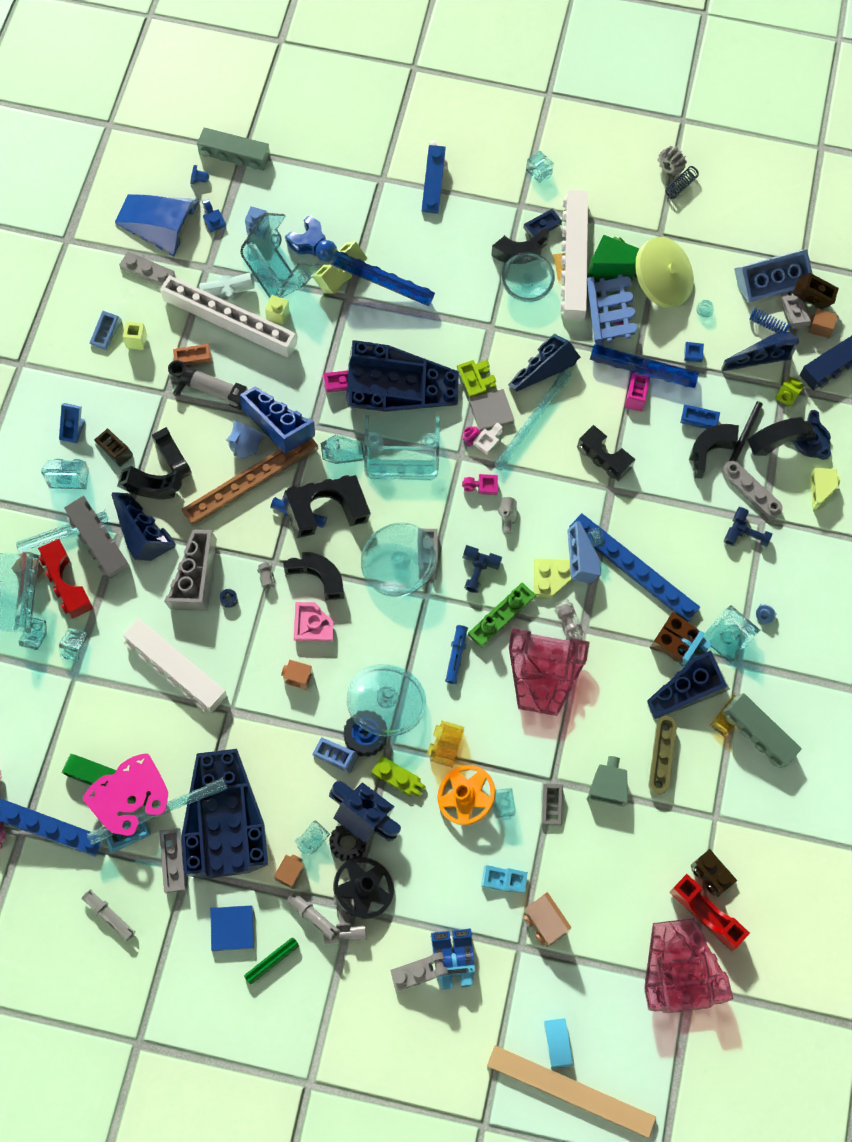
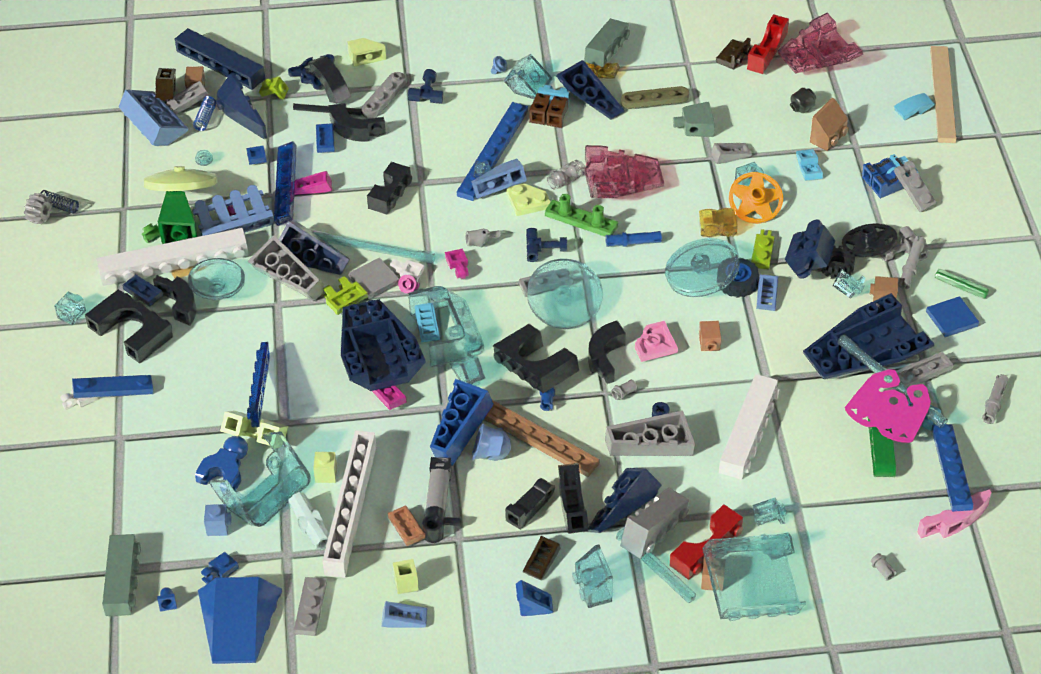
camera: 105 degrees left, 20 degrees down
none -> black arch [85,289,173,363]
none -> light grey wedge [247,235,326,301]
none -> medium azure slope [415,303,440,343]
none -> pearl dark grey head [790,87,816,113]

